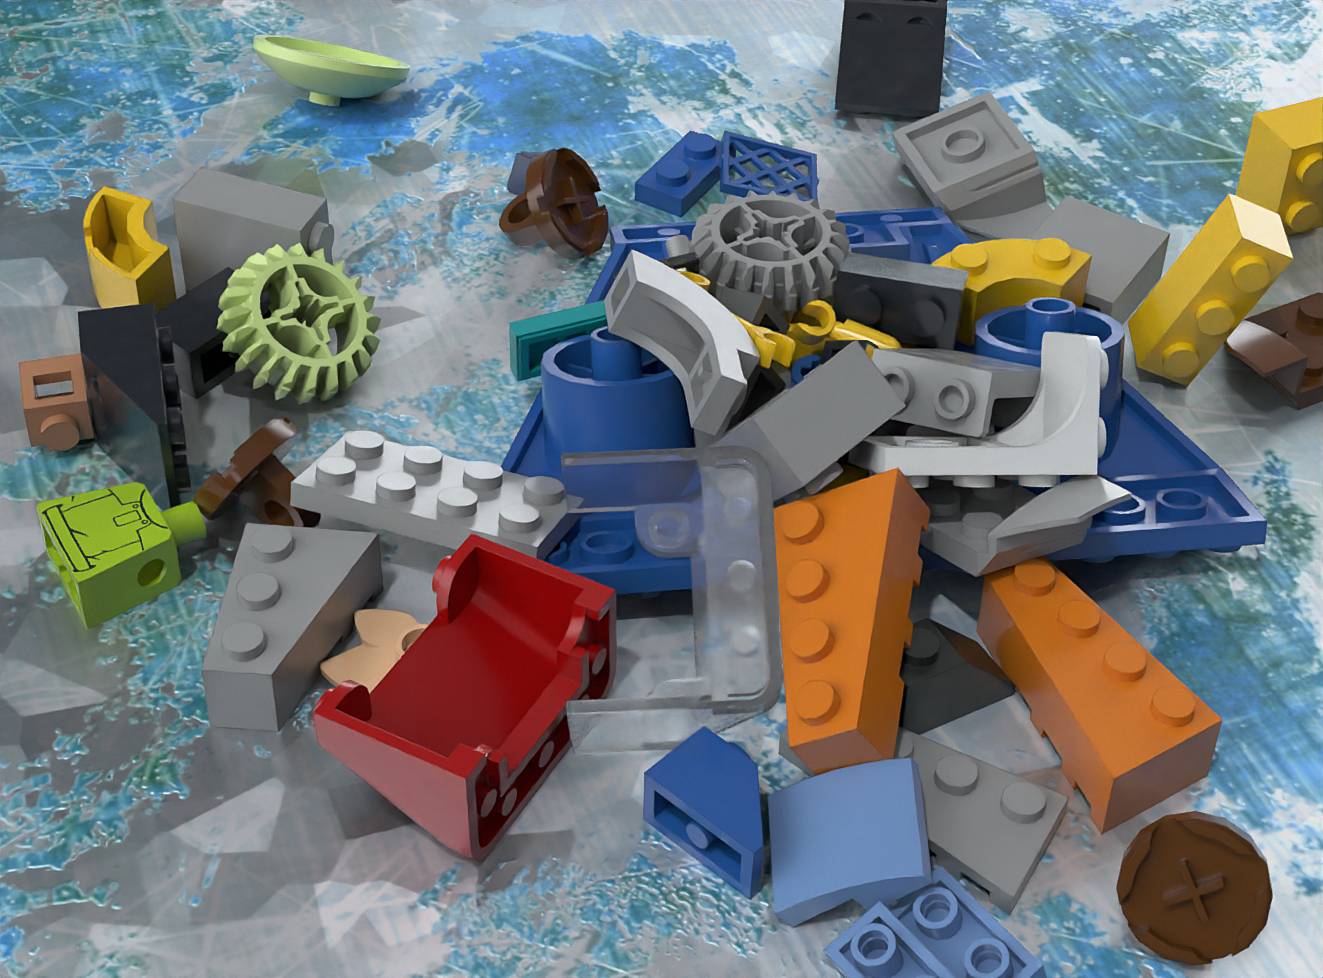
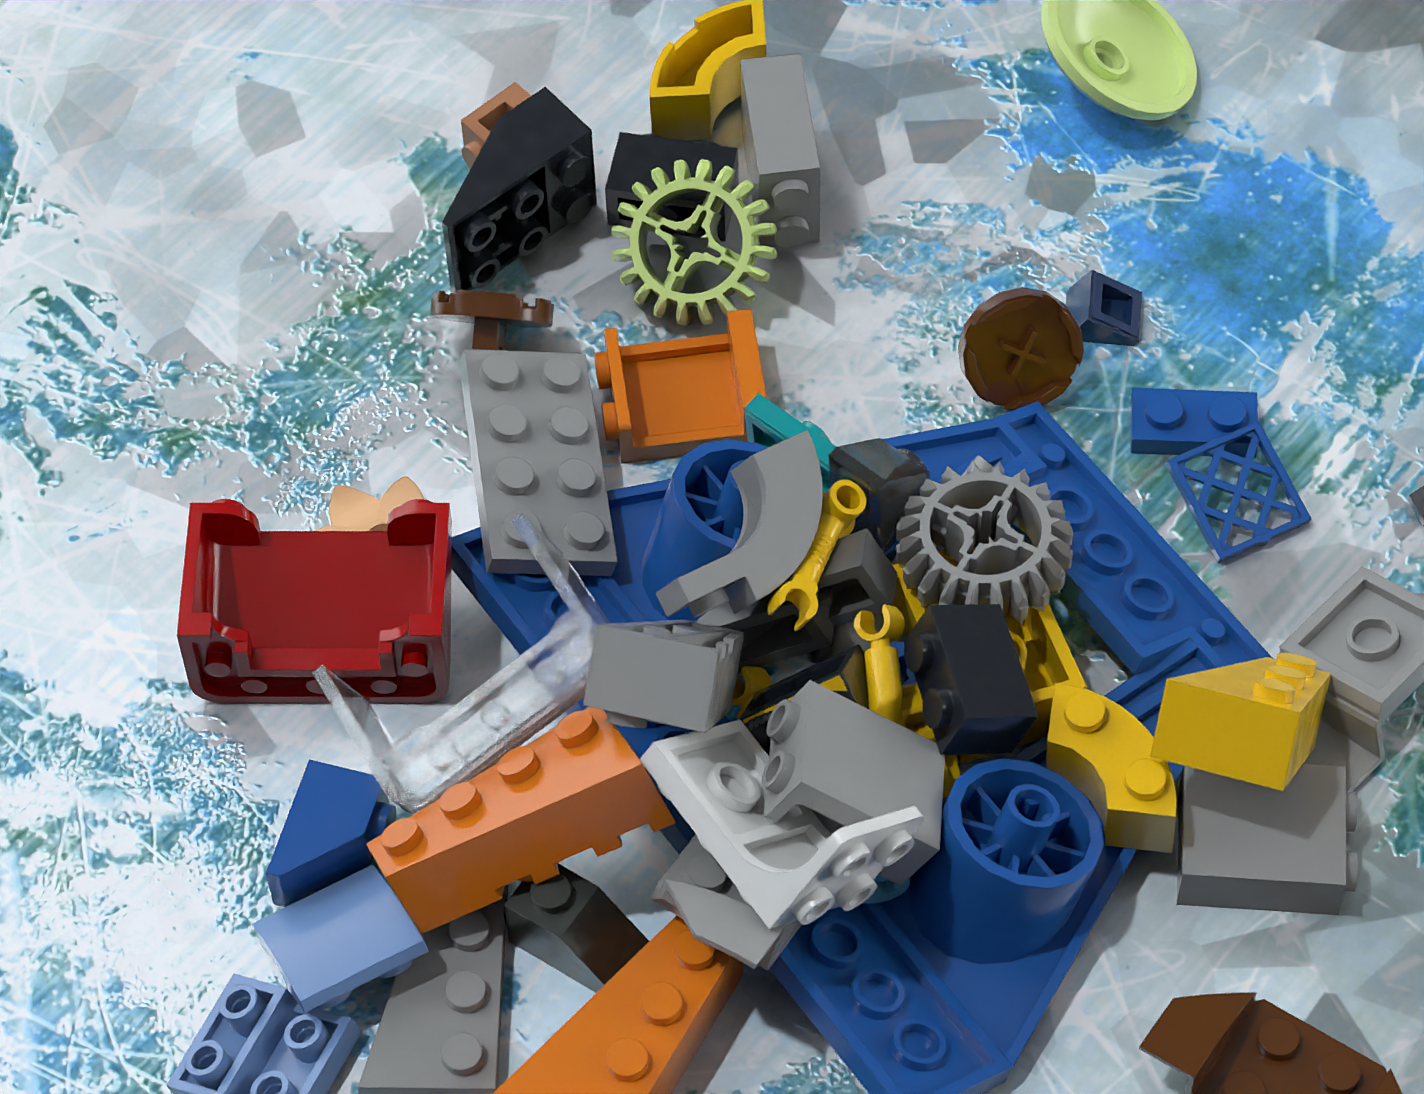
camera: 65 degrees right, 15 degrees up
lime torso [36,482,206,629] -> none
light grey wedge [201,523,383,732] -> none
yellow brick [1127,193,1293,387] -> none
none -> orange panel [594,309,767,464]
none -> yellow wedge [1150,653,1331,791]

